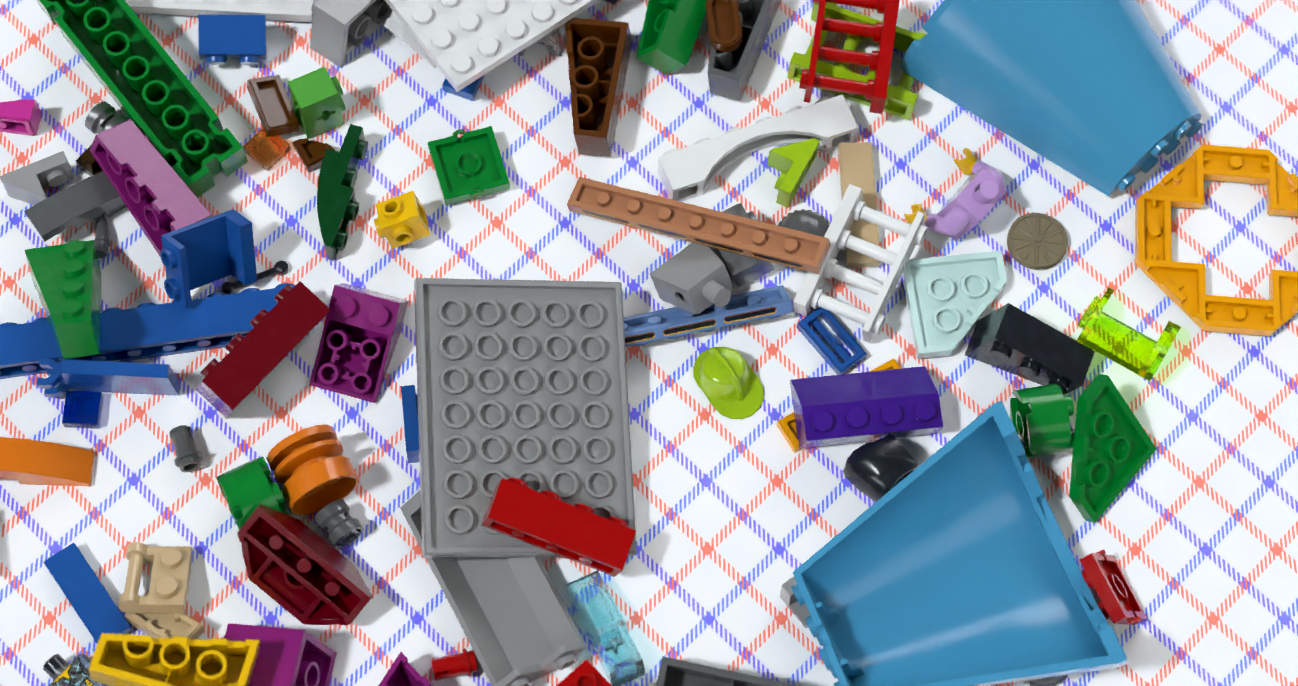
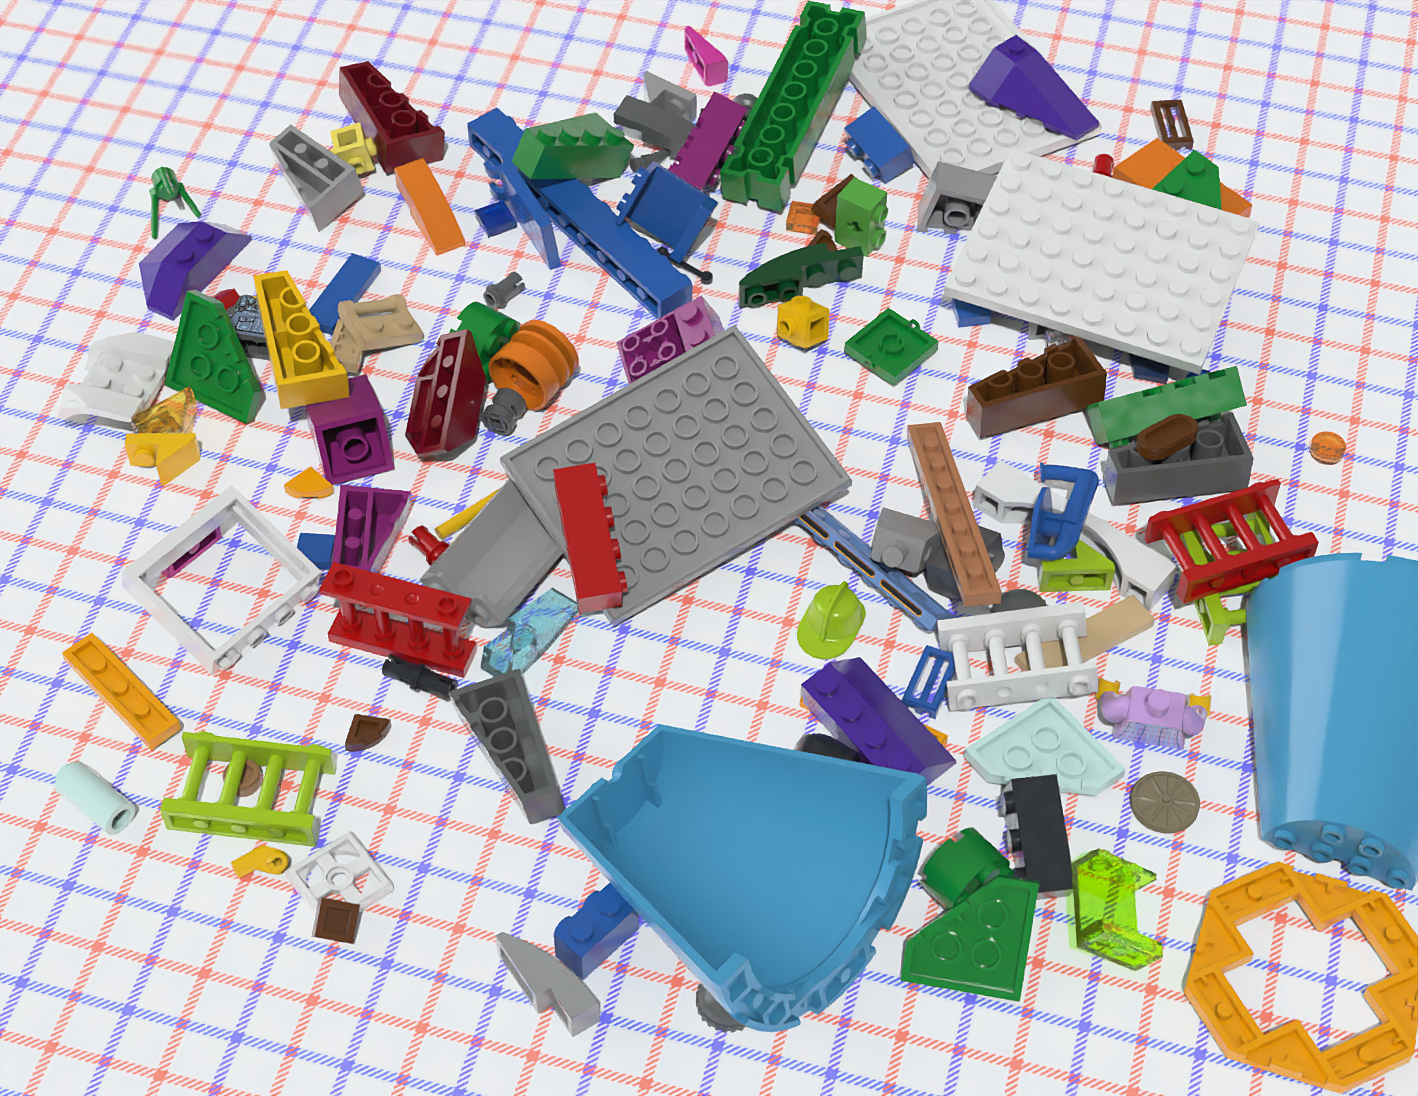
camera: 65 degrees right, 15 degrees down
dark red wedge [195,281,330,418] -> none
red plate [1080,549,1147,625] -> none
none -> yellow bar [434,487,501,540]
none -> blue piece [1028,462,1099,561]

